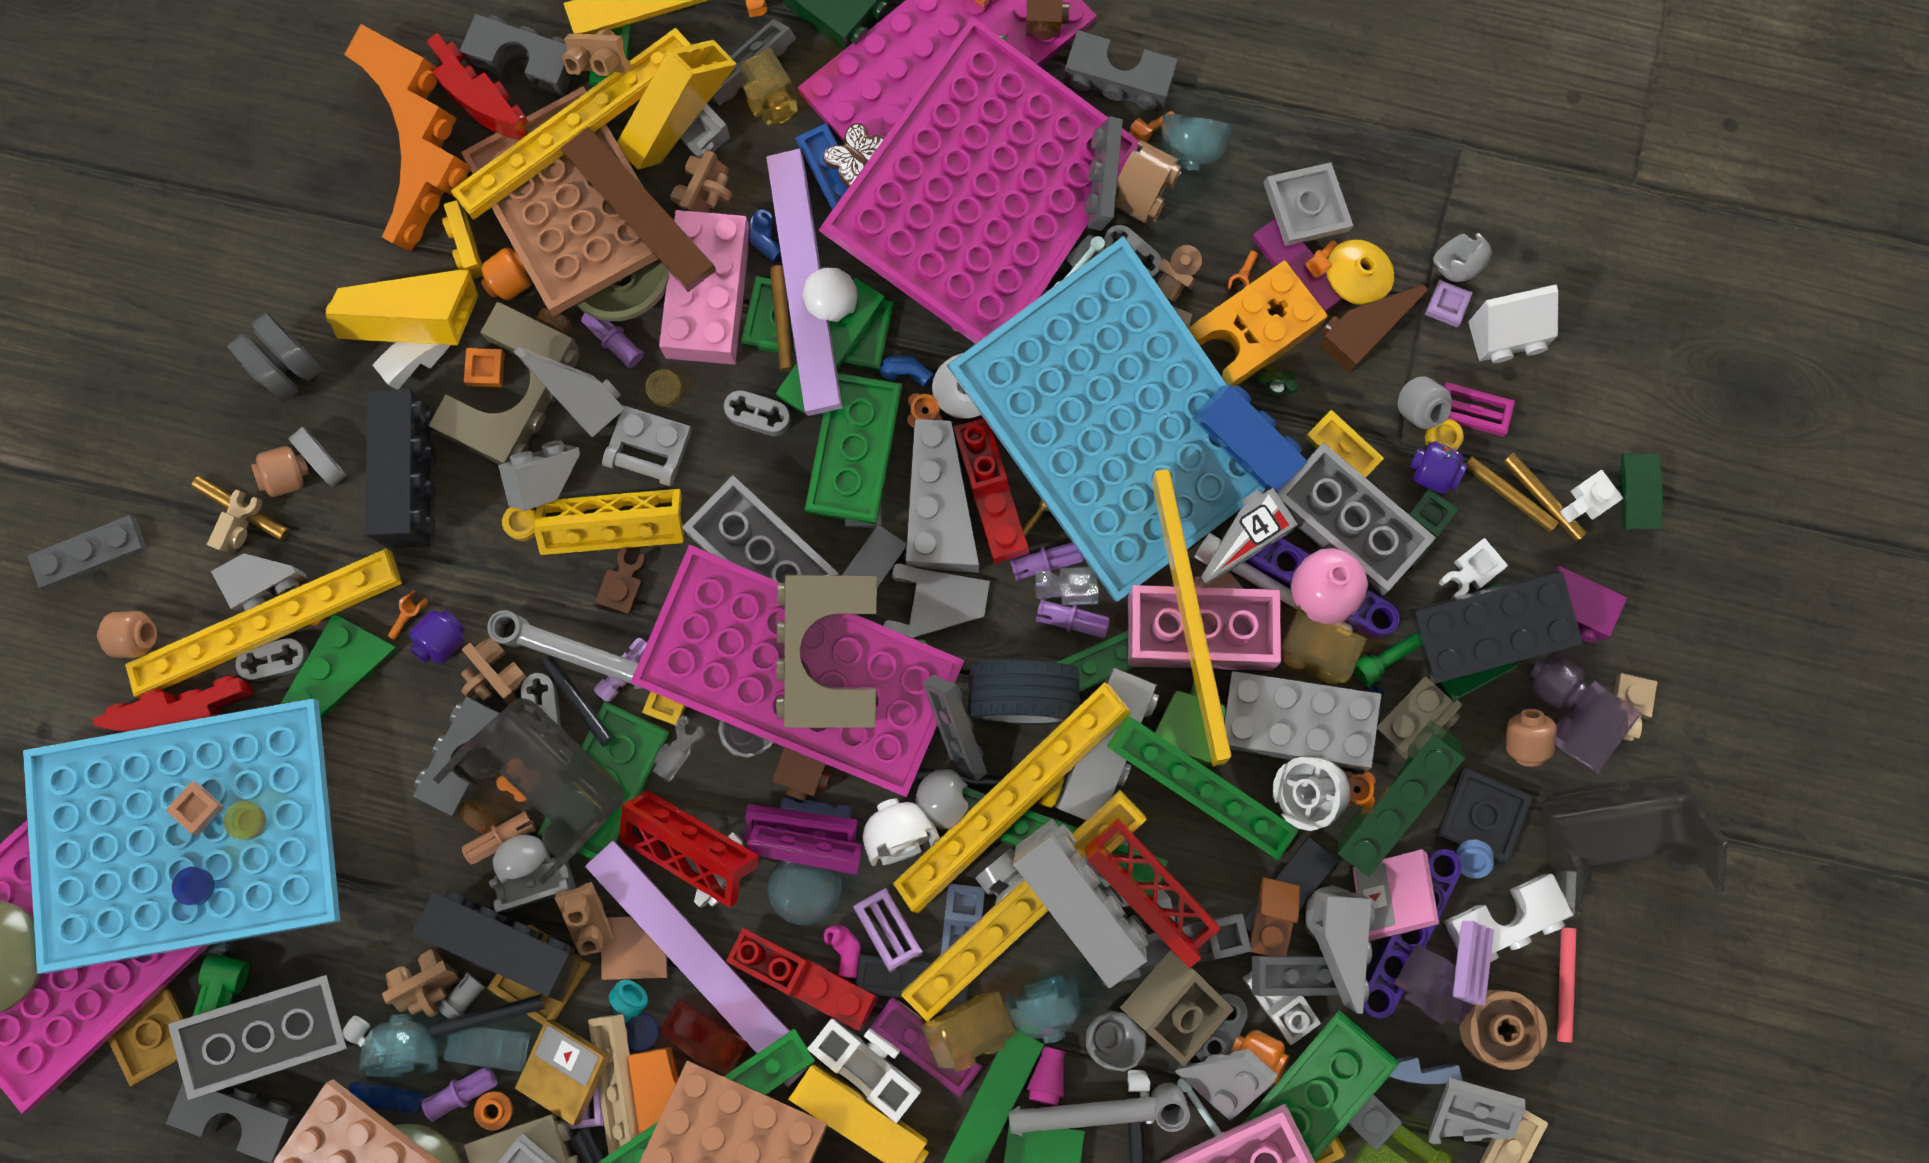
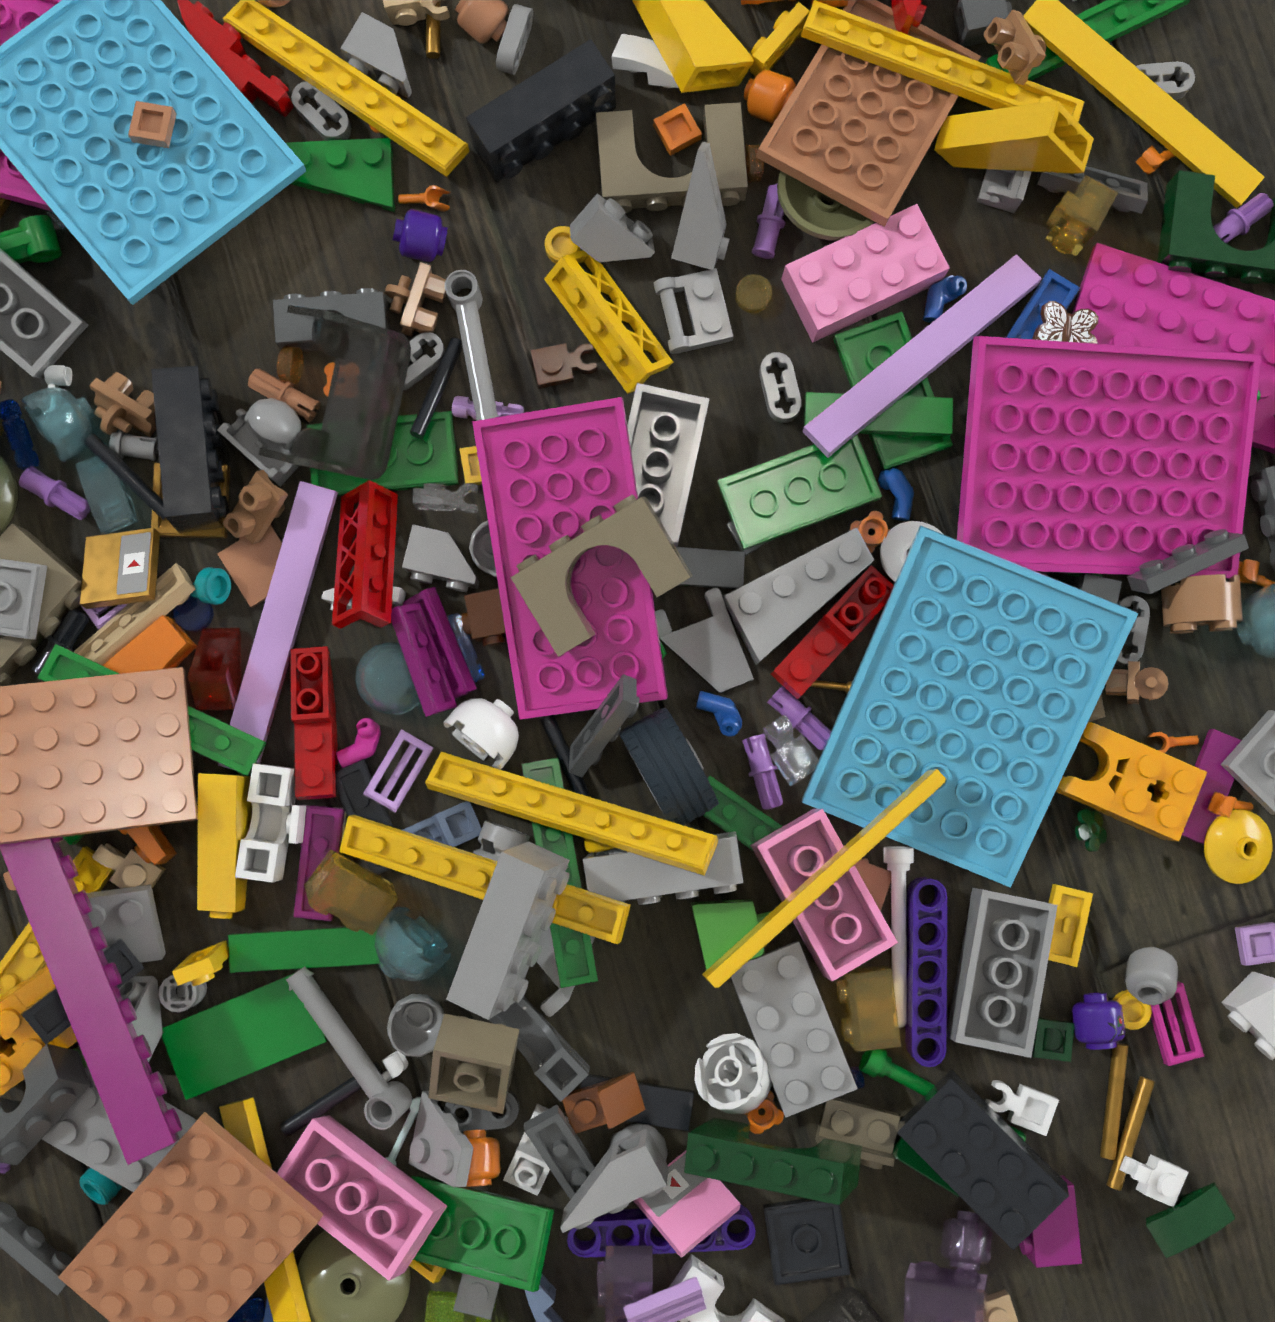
camera: 55 degrees right, 5 degrees up
clear blue tile [172,867,215,906] -> none
clear yellow tile [224,801,266,840] -> none
orange plate [474,1091,513,1131] -> none
reddish brown tile [560,127,716,292] -> none
medium nougat hips [670,150,732,213] -> none
pearl gold bar [770,265,794,372] -> none
white hair [802,268,858,322] -> none
light grey hair [915,769,969,829] -> none
dark pink cone [1027,1047,1065,1106] -> none
light aqua hinge [1054,236,1105,286] -> none
red fence [1084,818,1220,969] -> none
green plate [1107,715,1299,860] -> none
blue brick [1192,385,1307,493] -> none
slope [1197,488,1298,588] -> none
bright pink cylinder [1291,548,1368,624] -> none
reddish brown slope [1319,285,1428,373] -> none
medium blue tile [1456,840,1494,878] -> none
nougat head [1506,709,1557,767] -> none
none -> light grey slope [402,525,480,592]
none -> blue arm [696,691,742,737]

